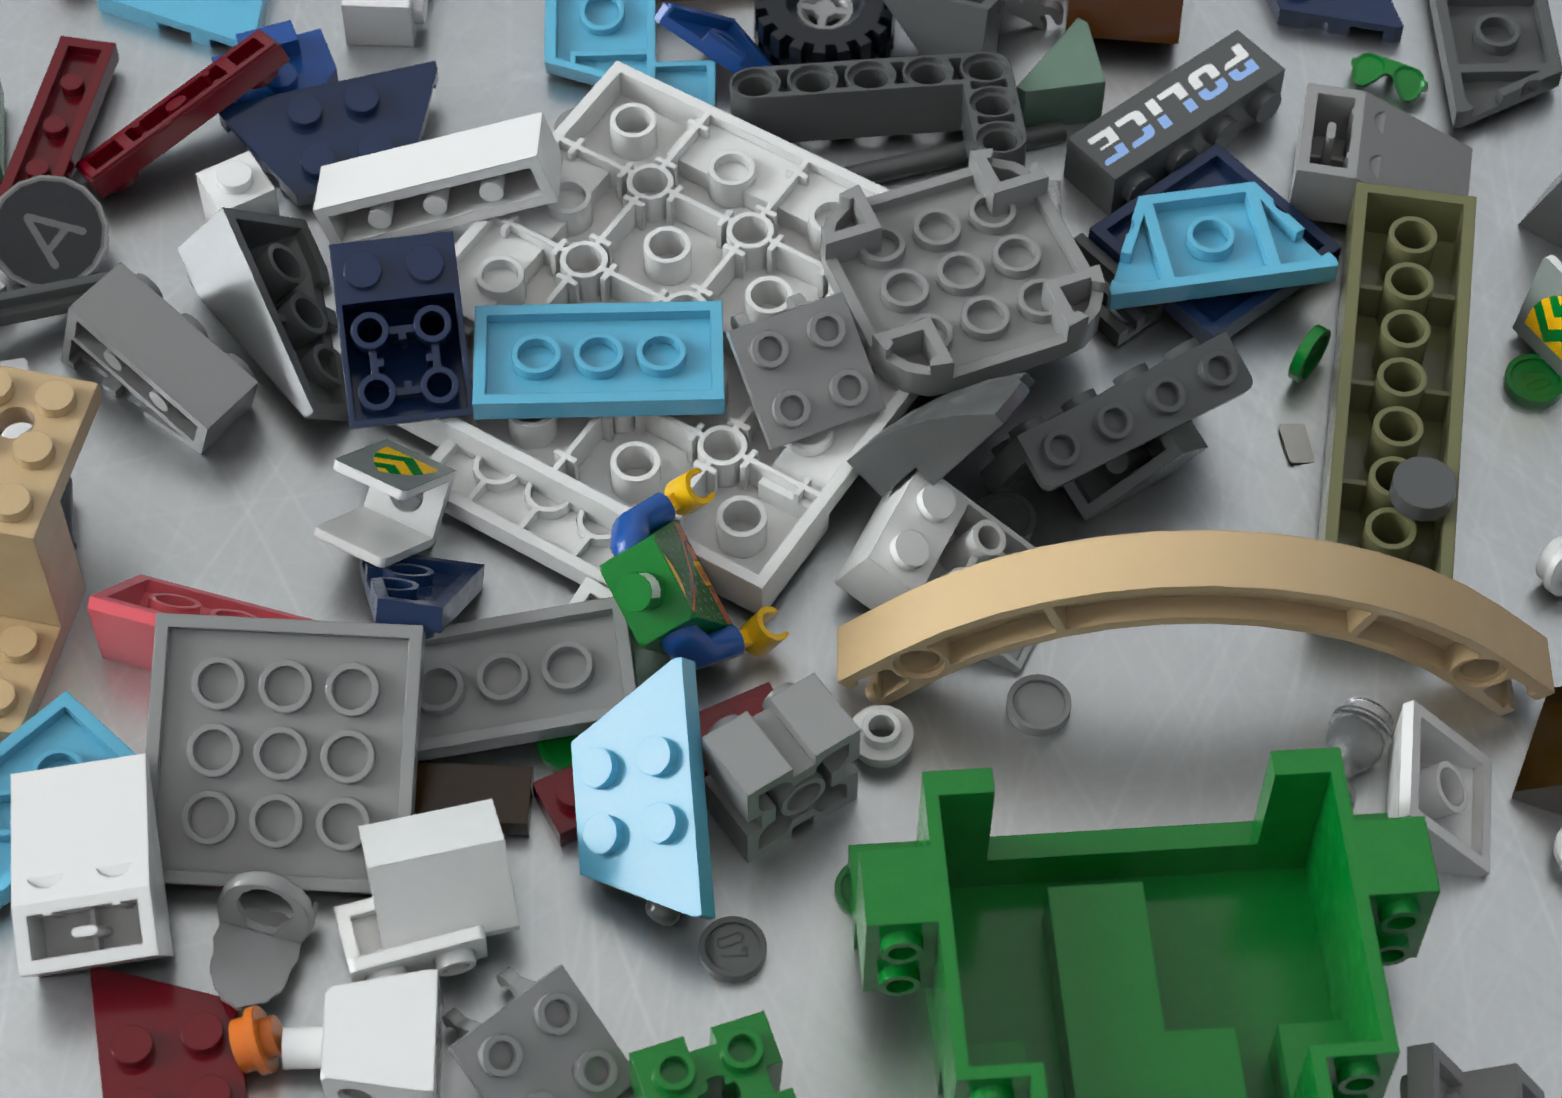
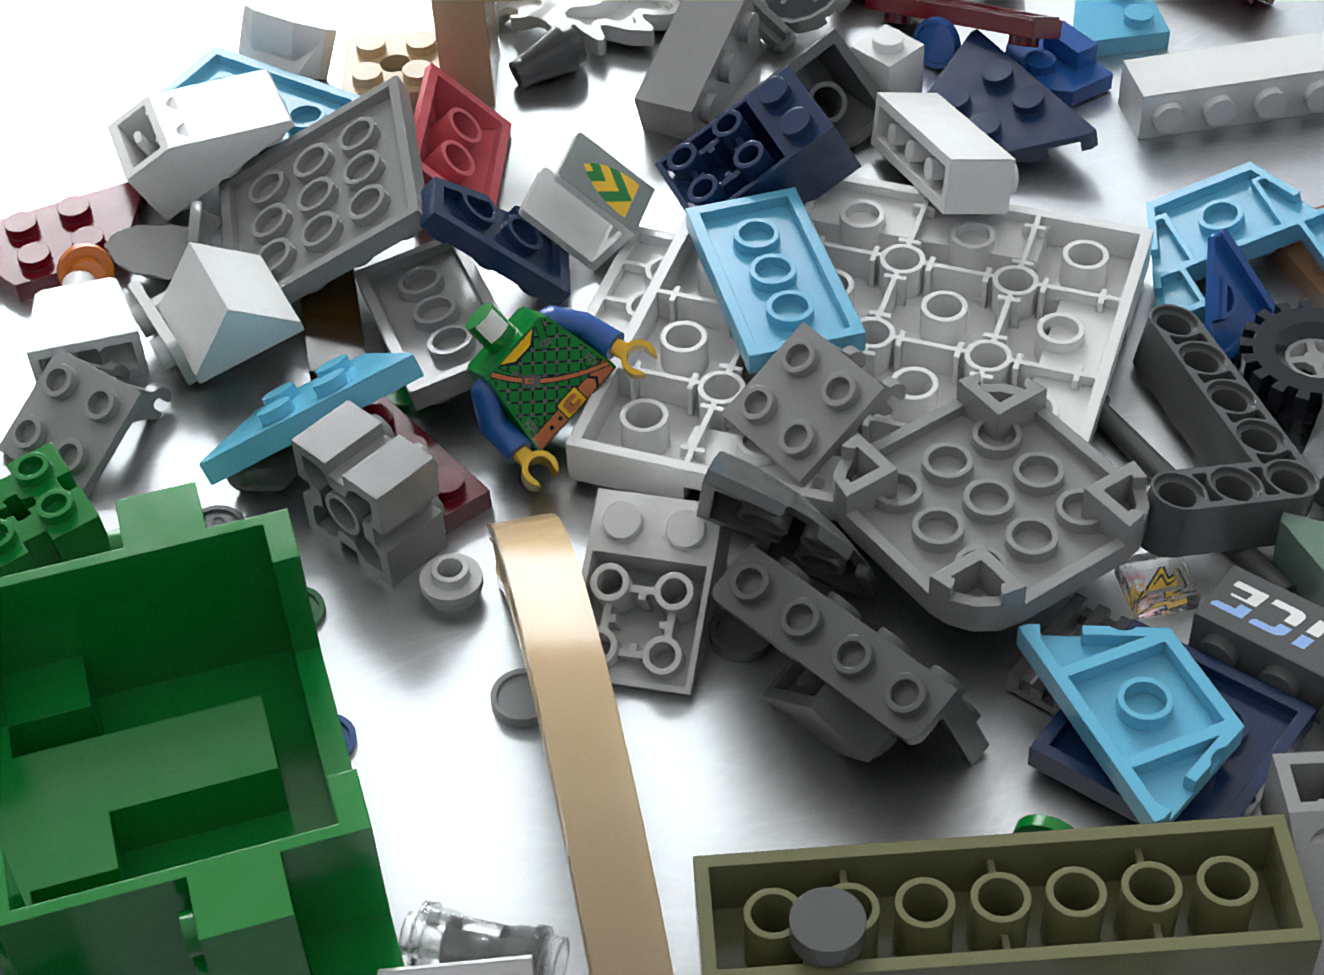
camera: 80 degrees right, 10 degrees down
none -> blue piece [913,16,961,69]

